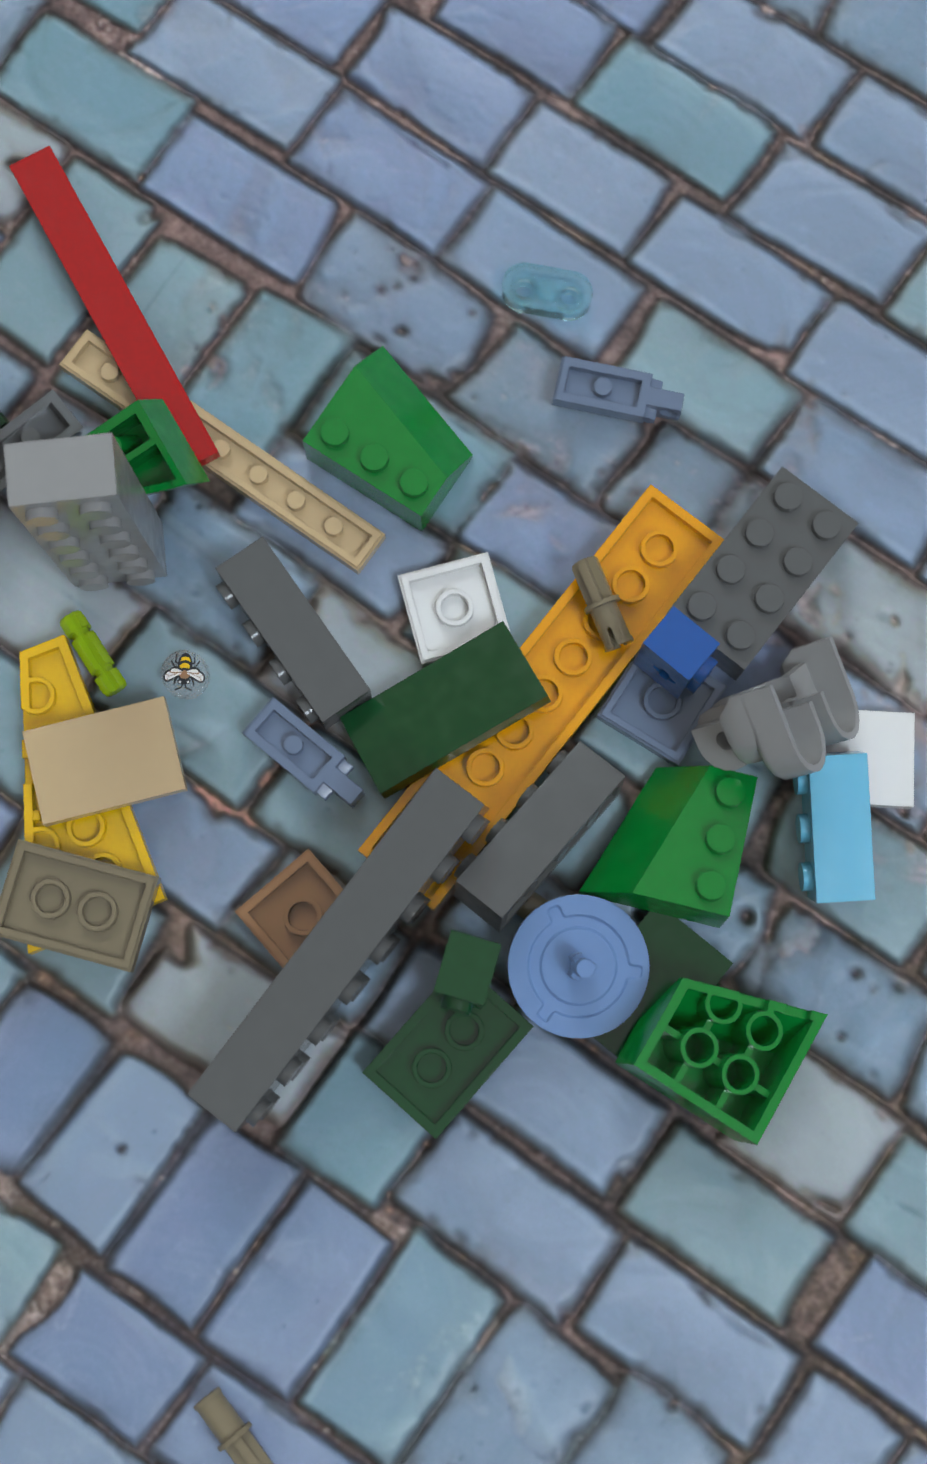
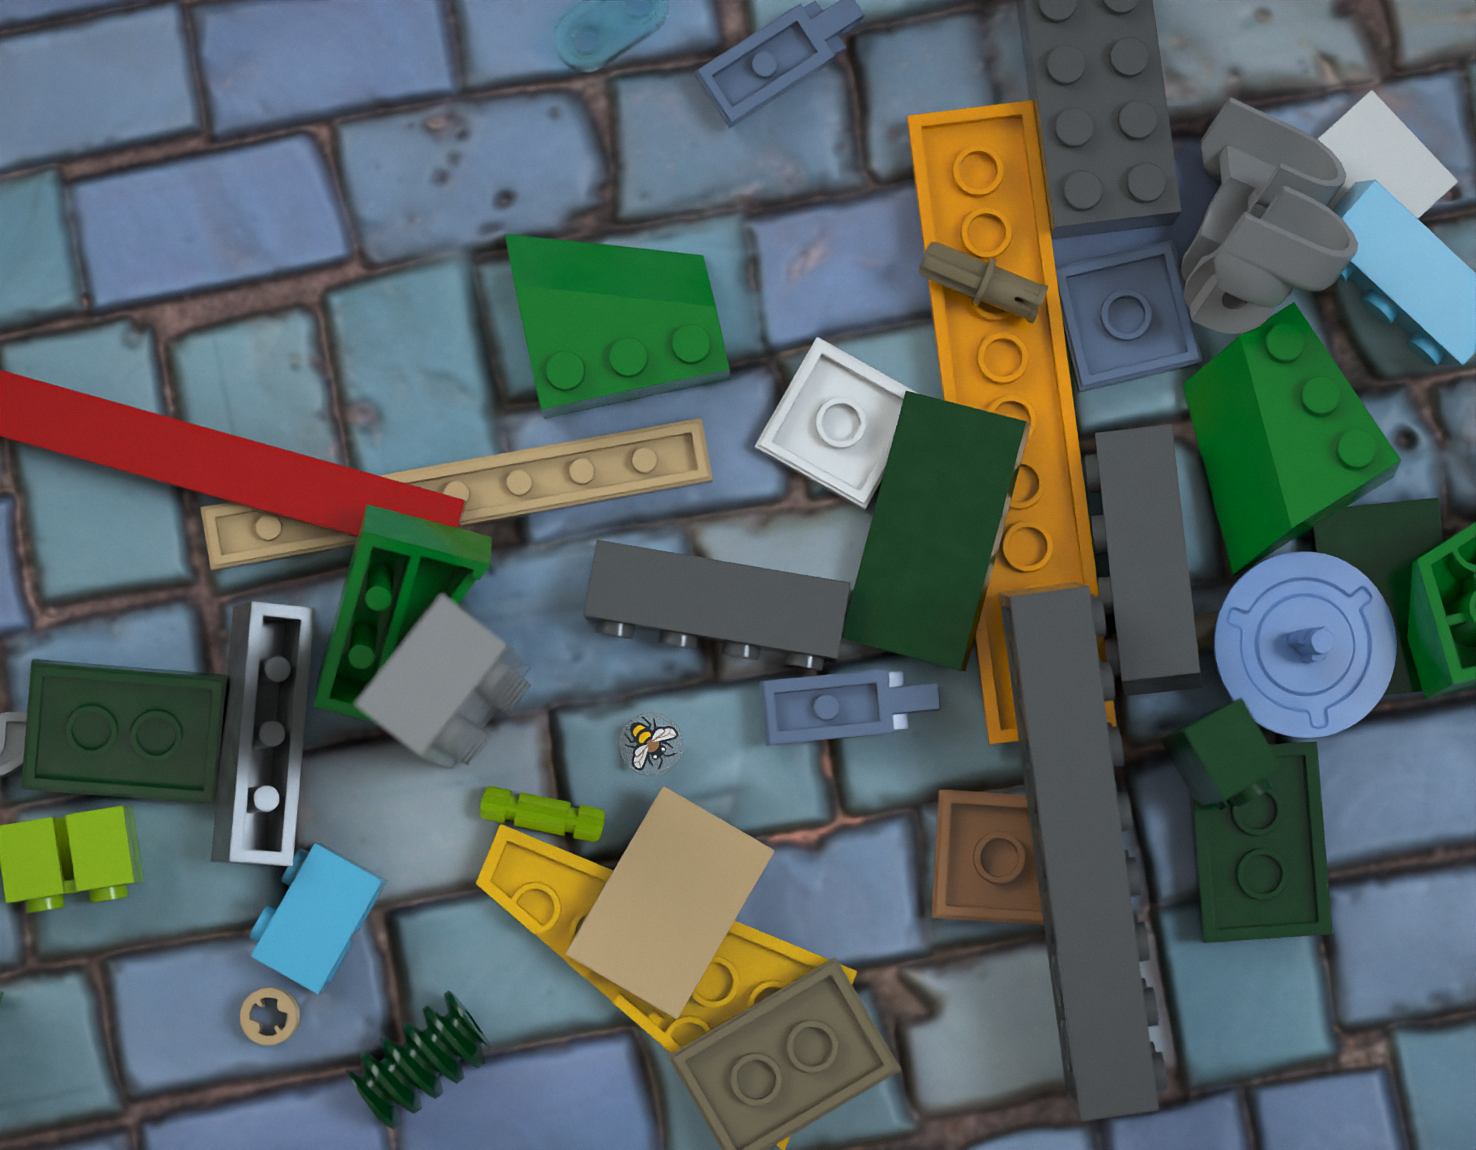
camera: 45 degrees left, 5 degrees up
blue brick [633,606,720,699] -> none

